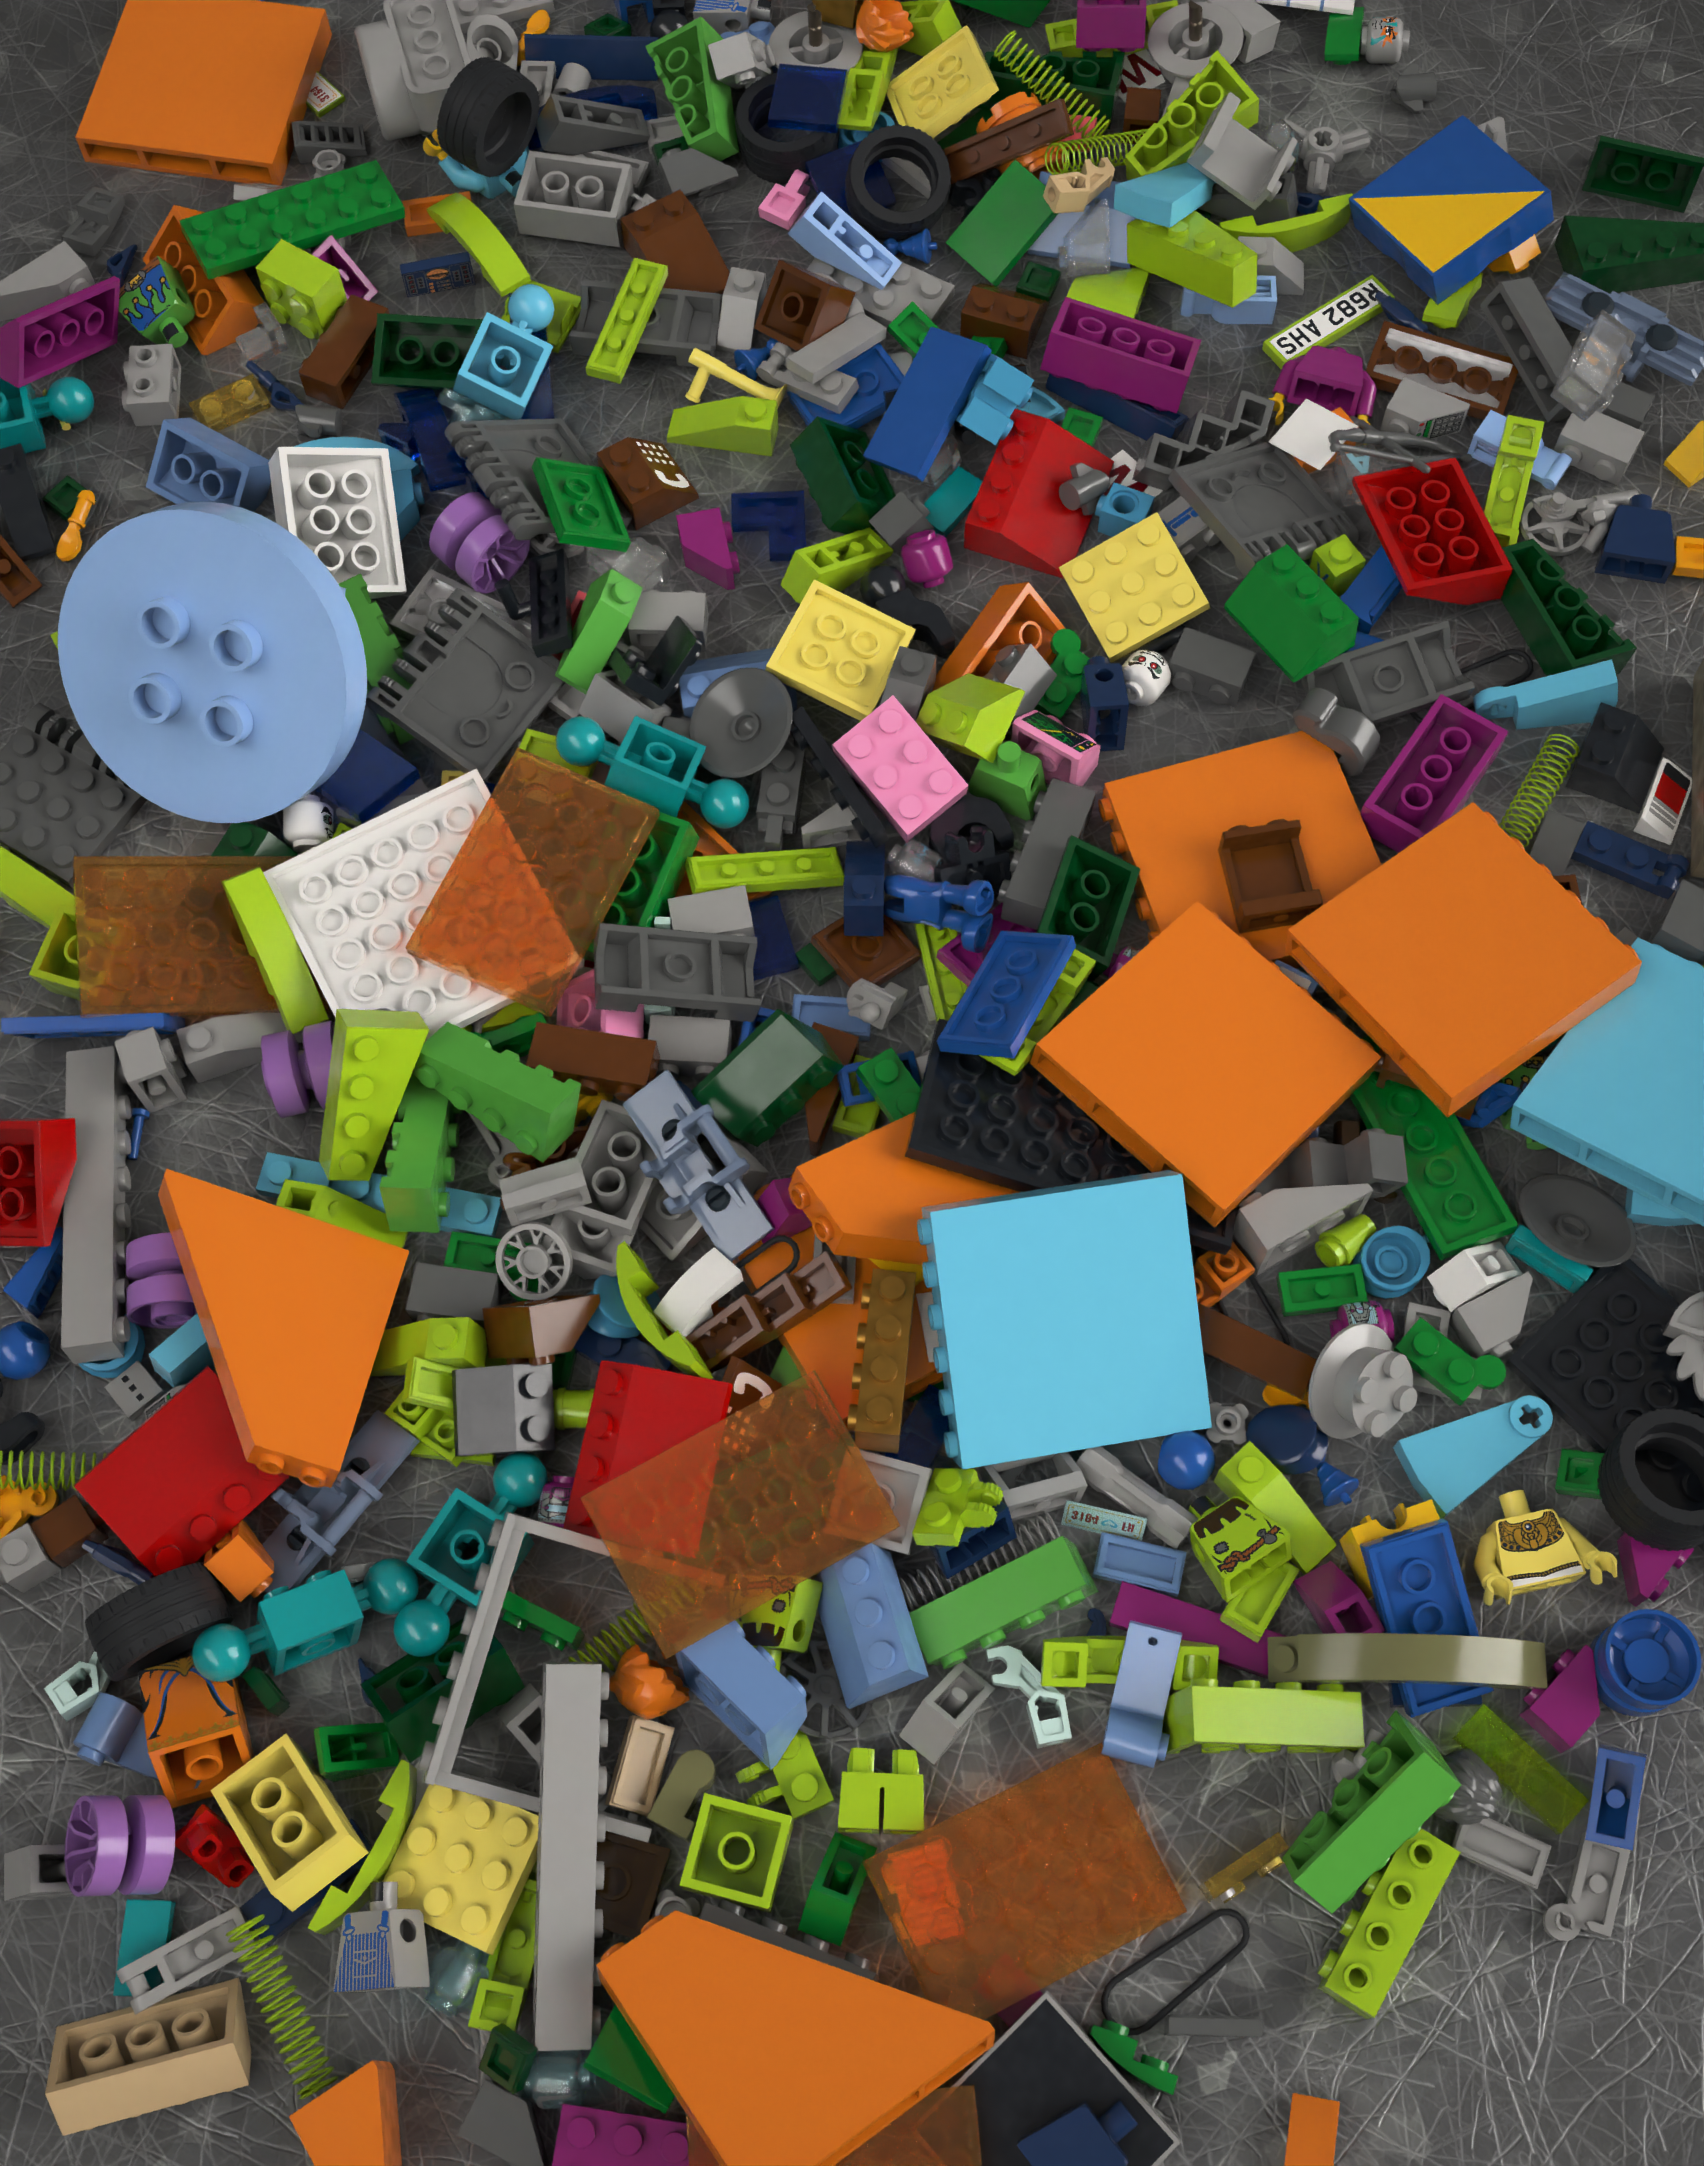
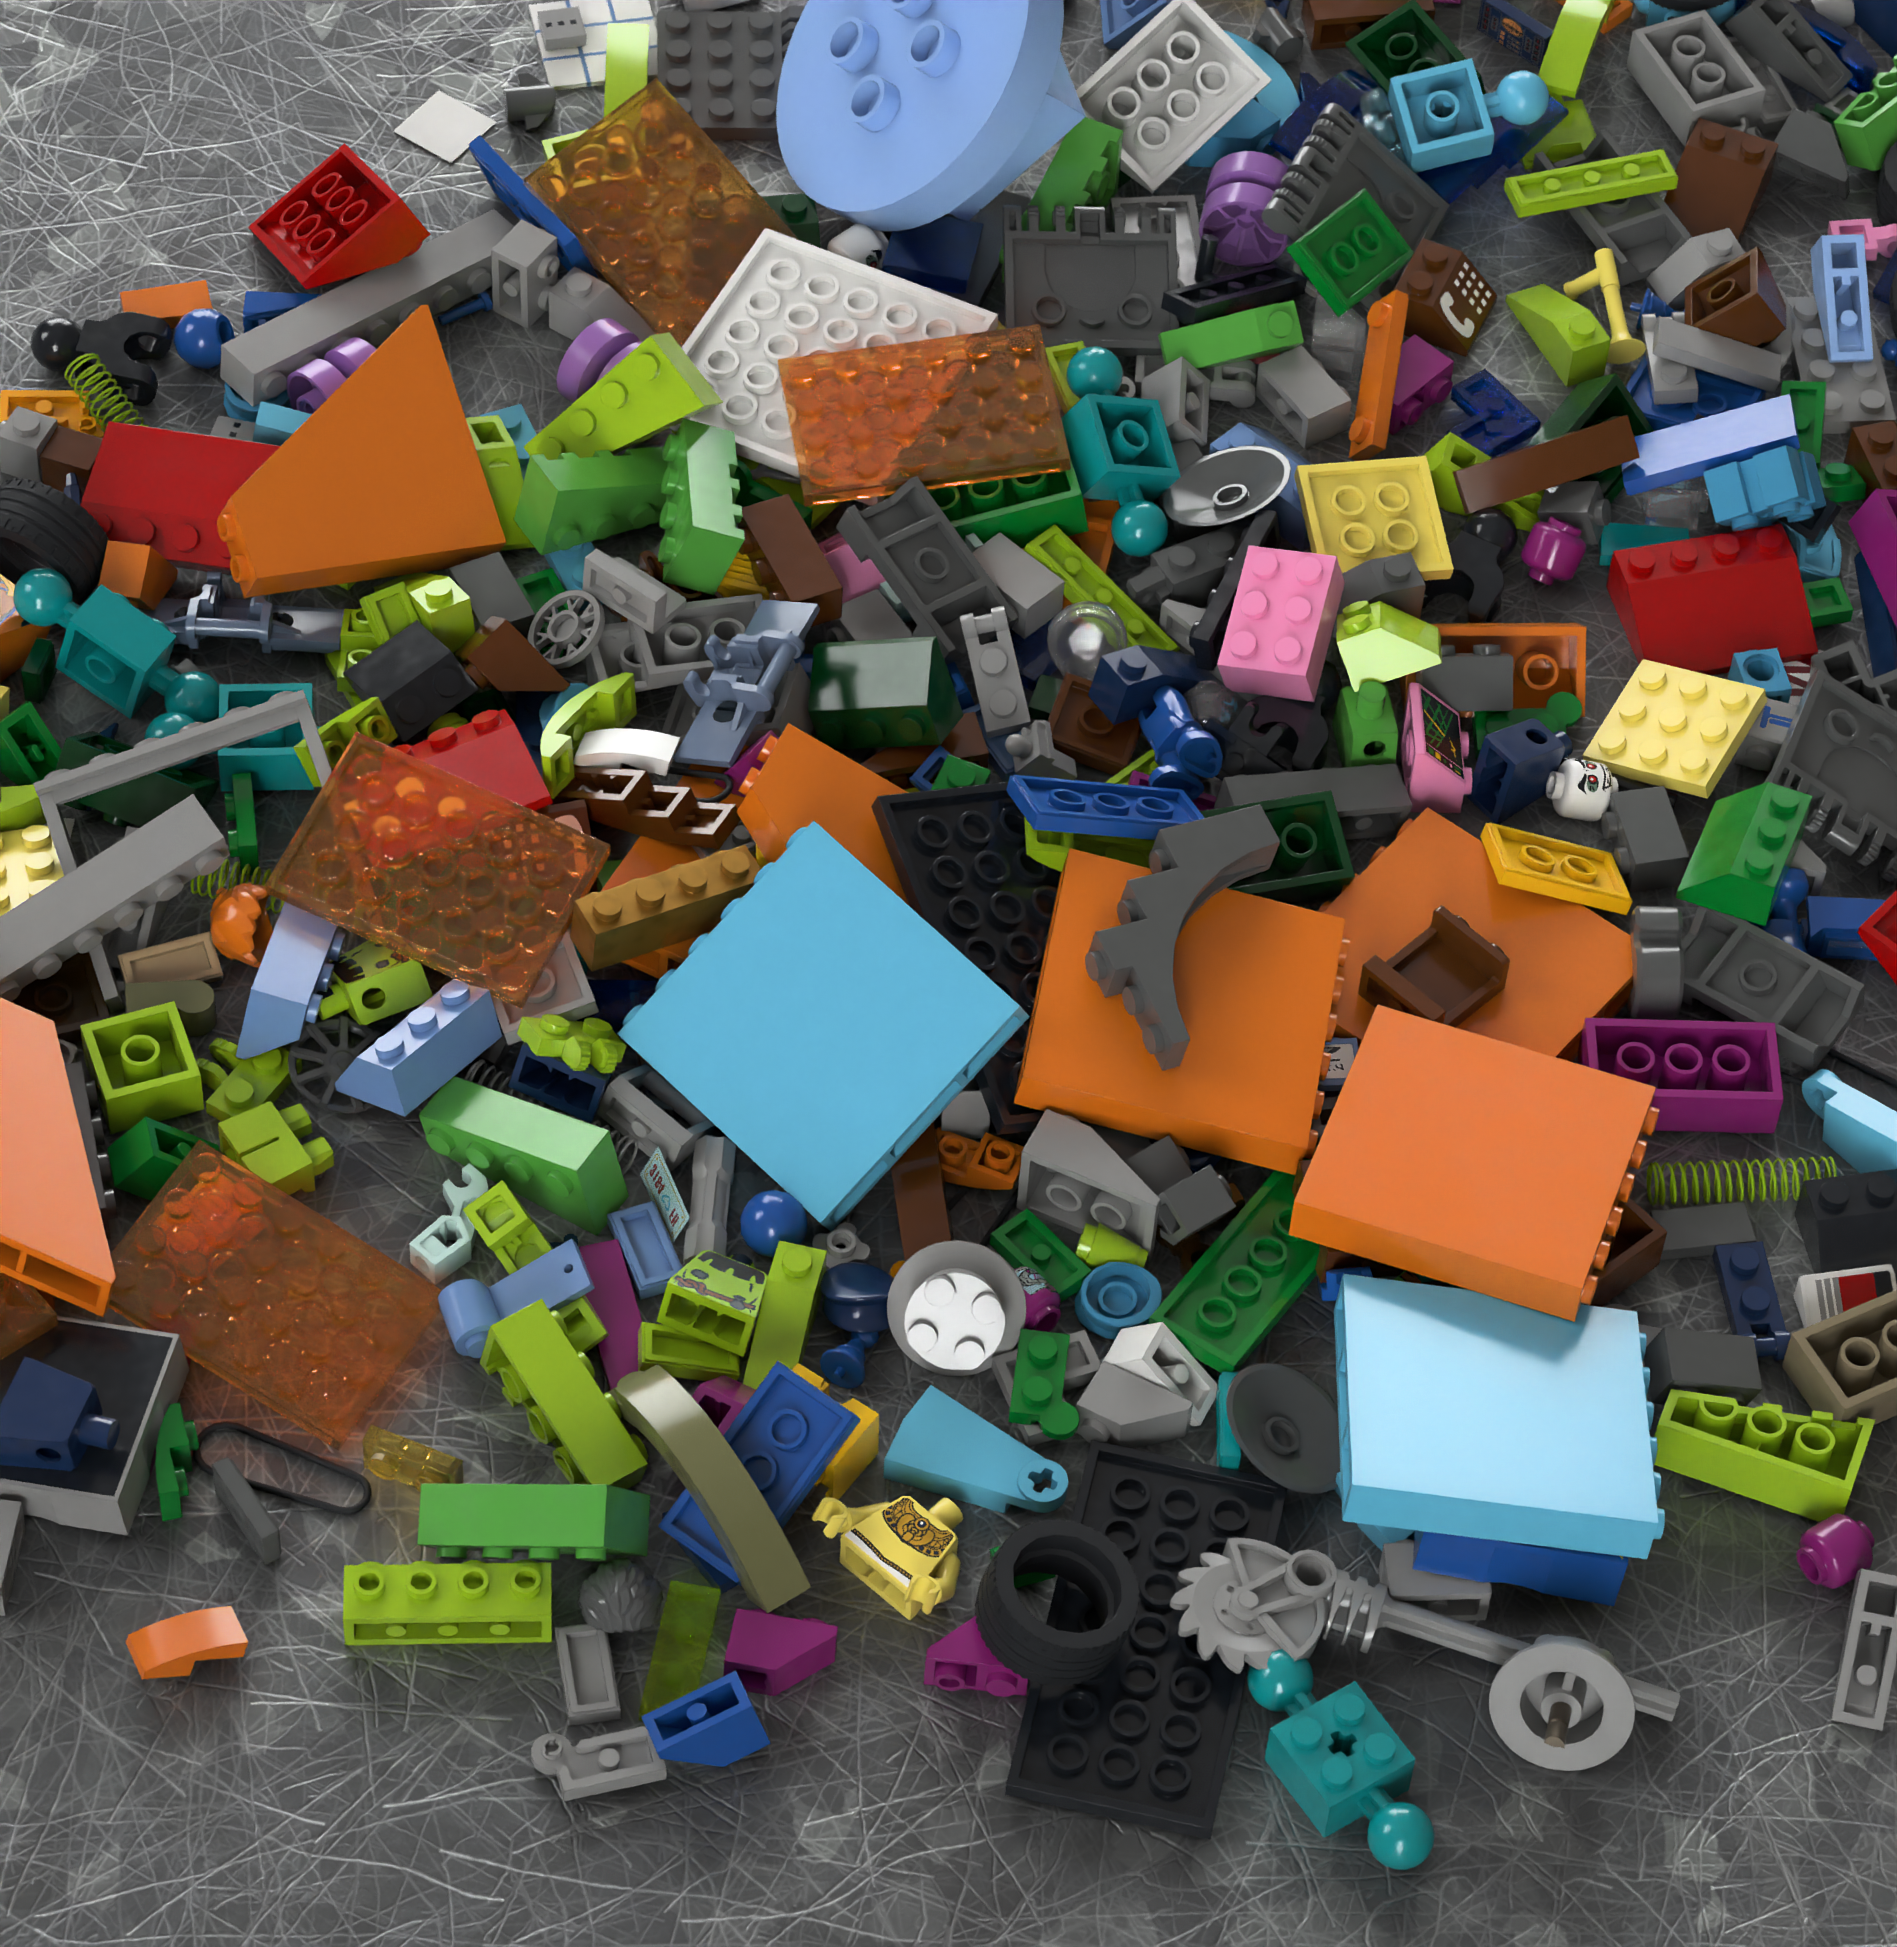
camera: 50 degrees right, 15 degrees down
lime slope [221,867,329,1034] -> none
black bracket [608,616,703,706] -> none
light grey slope [899,1662,995,1765] -> none
dark grey piece [1059,463,1110,515] -> none
lime brick [1309,534,1366,596] -> none
blue wheel [1590,1609,1701,1717] -> none
none -> lime slope [293,697,398,787]
none -> light grey plate [959,605,1031,738]
none -> clear hat [1047,601,1128,681]
none -> dark grey arch [1085,804,1280,1071]
none -> orange plate [1349,290,1409,461]
none -> reddish brown slope [1452,415,1640,514]
none -> yellow tile [1480,822,1633,915]

